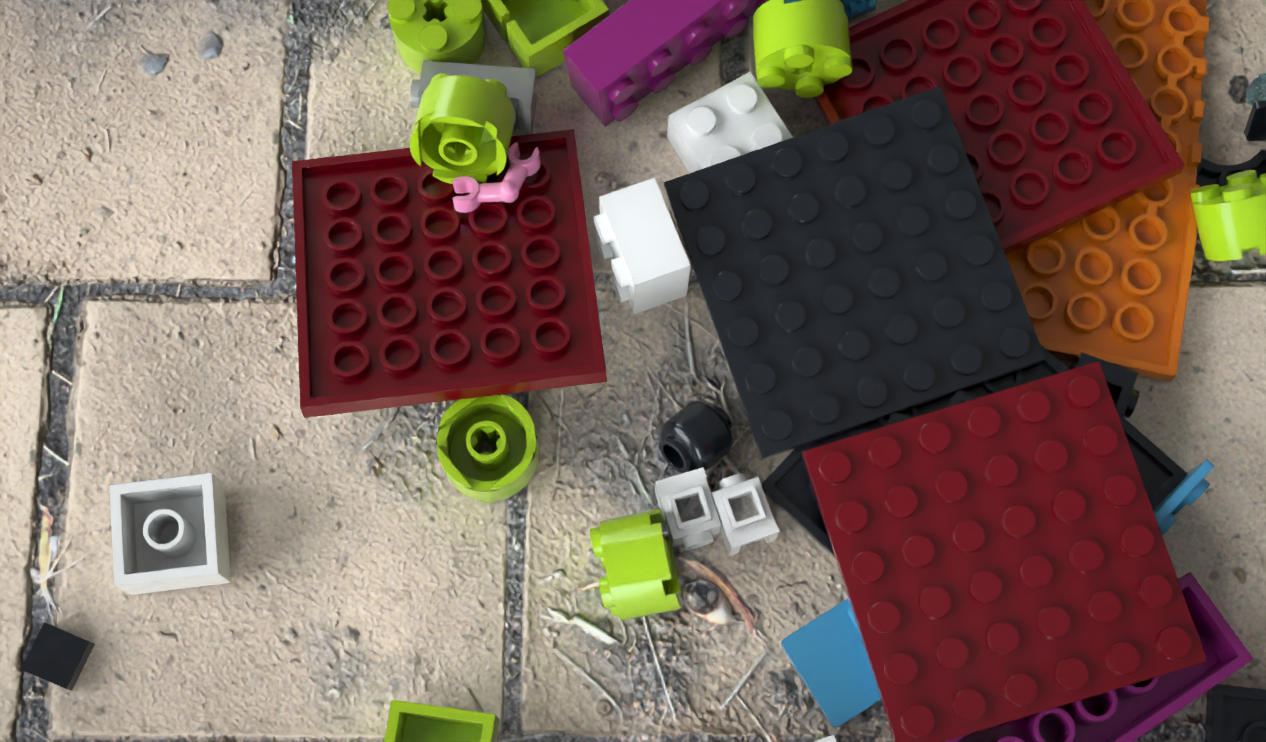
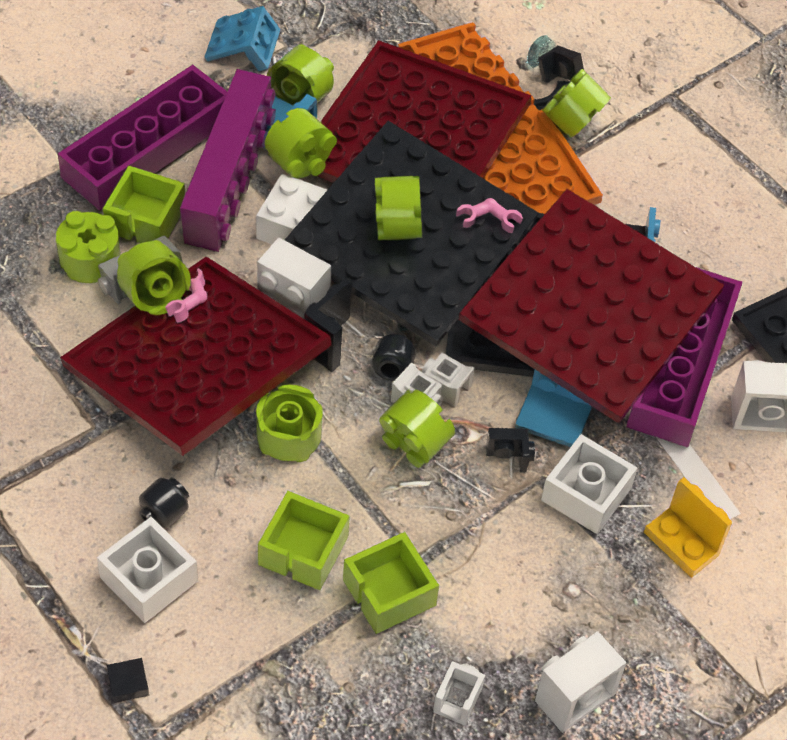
camera: 40 degrees left, 20 degrees down
none -> black head [139,477,190,528]
none -> lime piece [258,491,350,590]
none -> black bracket [304,277,352,372]
none -> lime brick [375,176,422,240]
none -> bright pink arm [456,198,523,233]
none -> black bracket [486,428,535,472]

